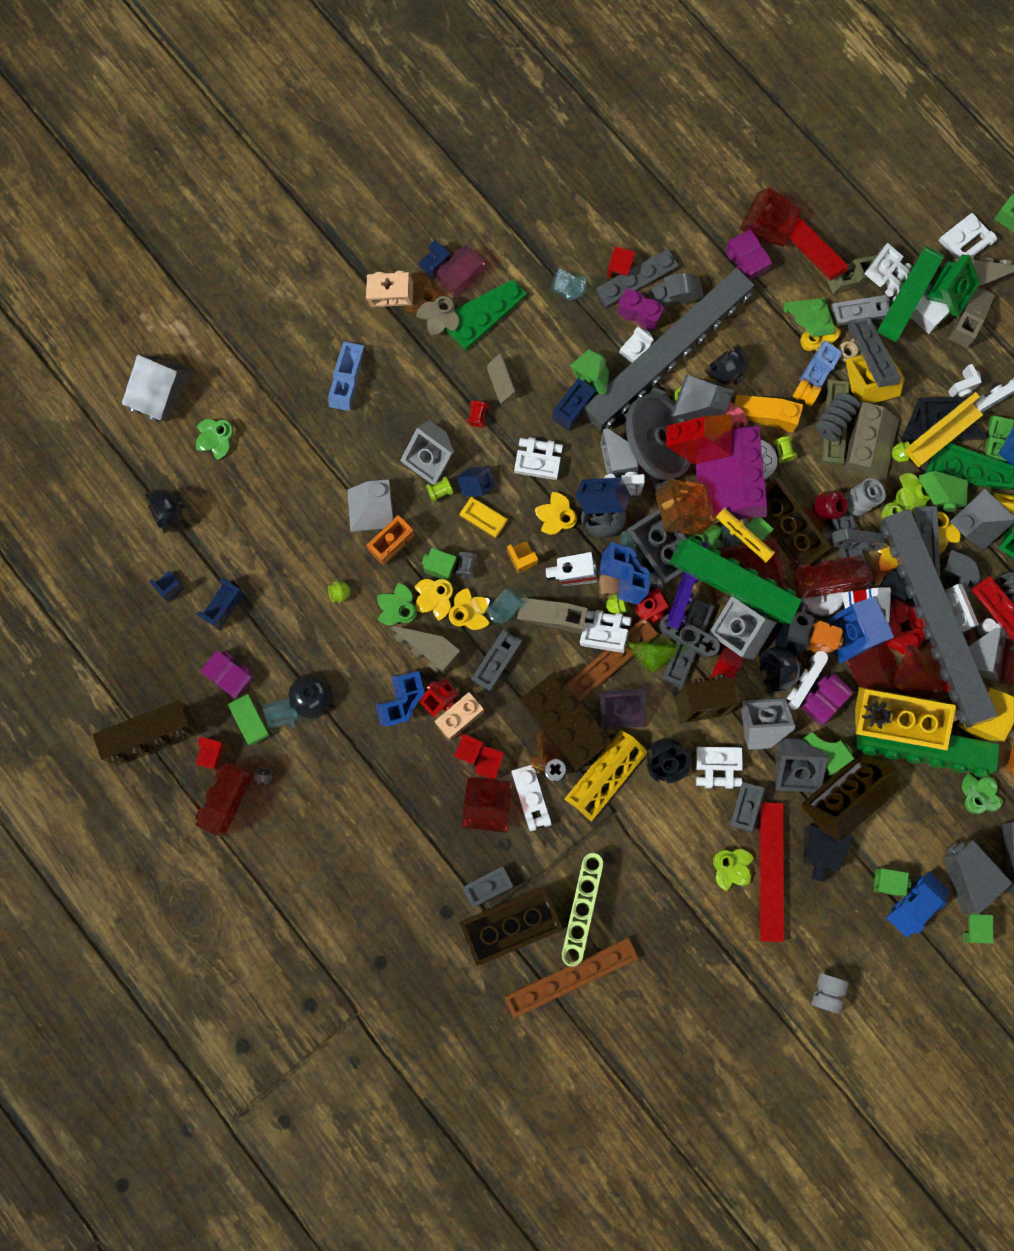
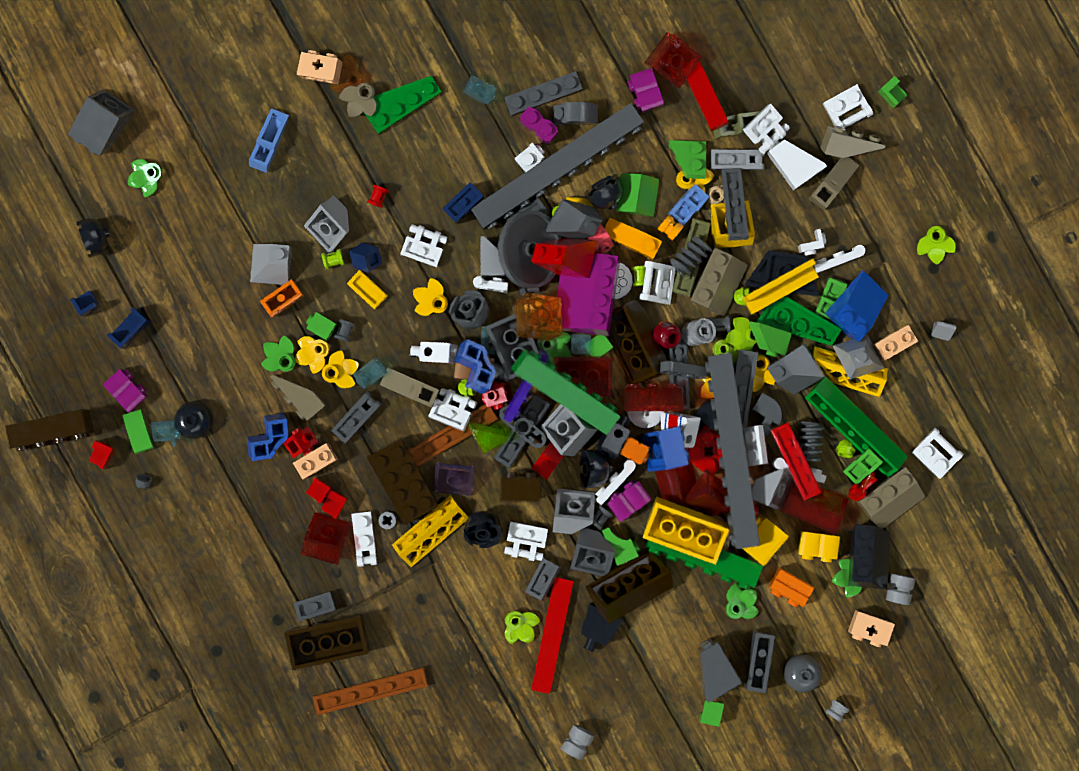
camera: 10 degrees right, 10 degrees up
clear red slope [195,763,254,838] -> none
lime plate [328,581,350,603] -> none
dark blue panel [419,240,451,279] -> none
clear pink brick [437,245,485,298] -> none
dark tan slope [487,354,516,404] -> none
light orange panel [507,541,538,574] -> none
clear orange plate [531,730,547,774] -> none
yellowish green beam [562,853,603,967] -> none
bright green slope [570,349,609,395] -> none
dark blue panel [575,477,631,514] -> none
red panel [607,246,635,278] -> none
yellow pin [716,508,775,563] -> none
black gear [862,700,893,729] -> none
bright green brick [873,869,911,896] -> none
green beam [877,246,945,343] -> none
blue brick [886,871,950,938] -> none
green bracket [926,254,981,317] -> none
none -> dark grey bush [593,505,613,530]
none -> bright green slope [616,173,659,217]
none -> white plate [639,261,675,305]
none -> dark grey bush [709,315,730,333]

